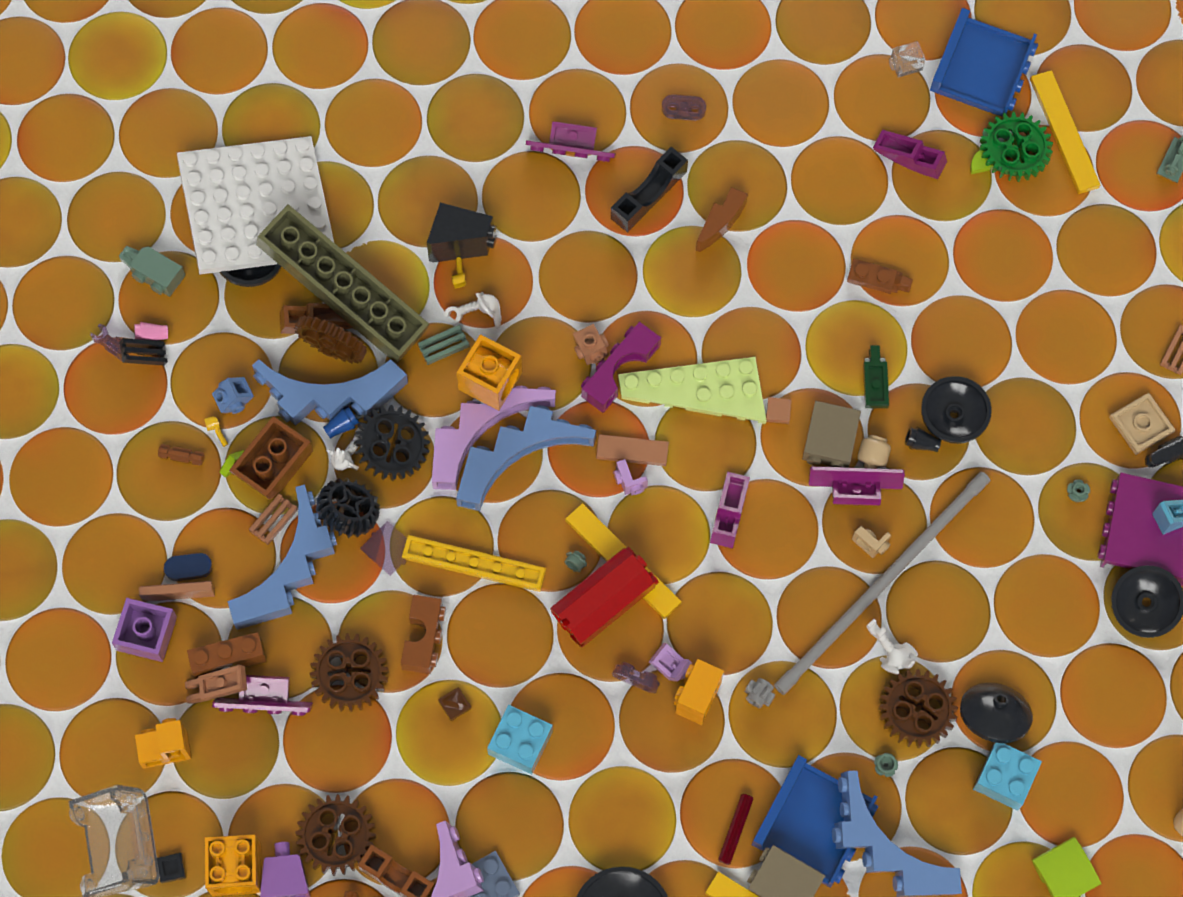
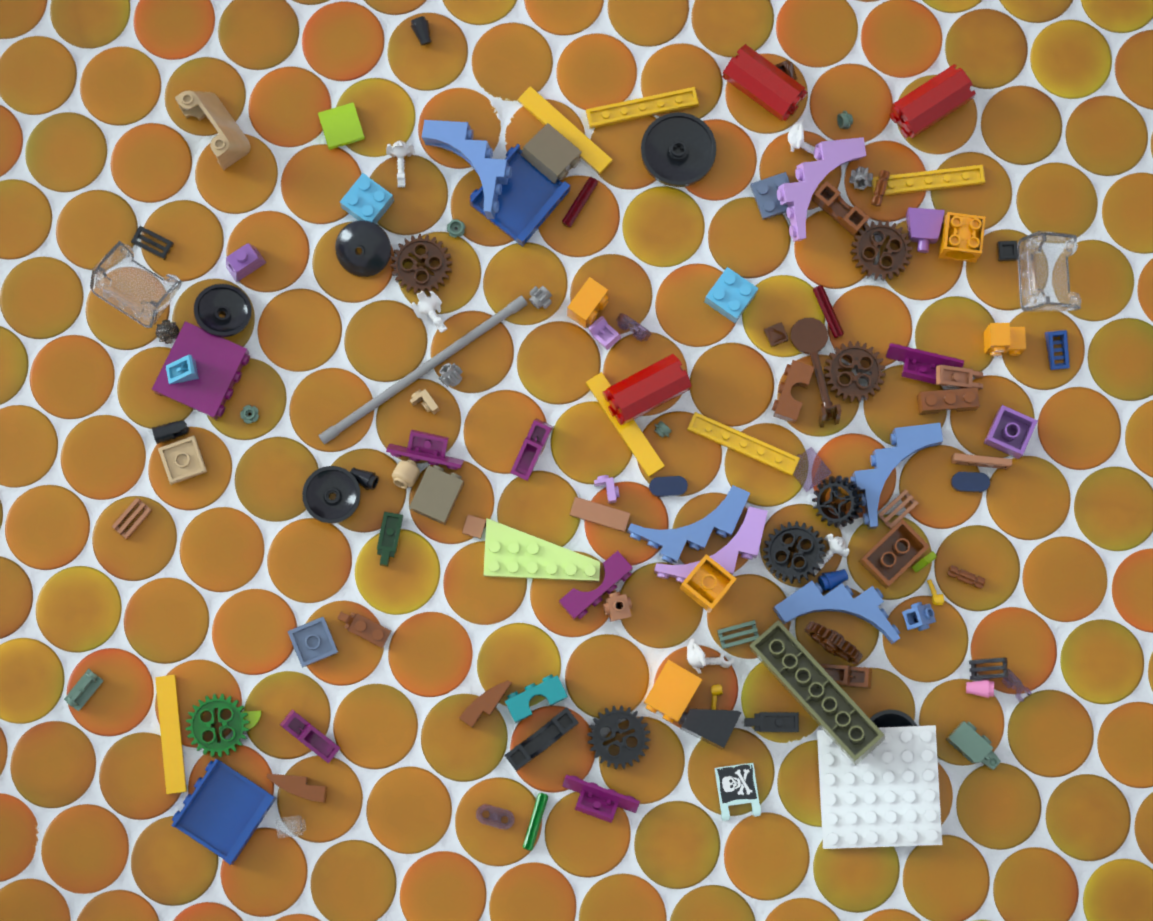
camera: 170 degrees left, 10 degrees up
none -> medium lavender torso [226,243,266,283]
none -> dark orange slope [267,774,327,803]
none -> sand blue plate [287,616,339,668]
none -> white piece [386,140,415,187]
none -> light grey gear [439,363,463,387]
none -> teal arch [505,674,568,723]
none -> green axle [523,793,548,851]
none -> black gear [587,705,651,769]
none -> light orange slope [644,660,702,723]
none -> dark blue tile [649,476,688,497]
none -> flag [714,763,761,821]
none -> black hinge [744,712,799,733]
none -> reddish brown piece [790,318,842,428]
none -> dark red axle [813,285,844,339]
none -> blue slope [1045,330,1070,370]

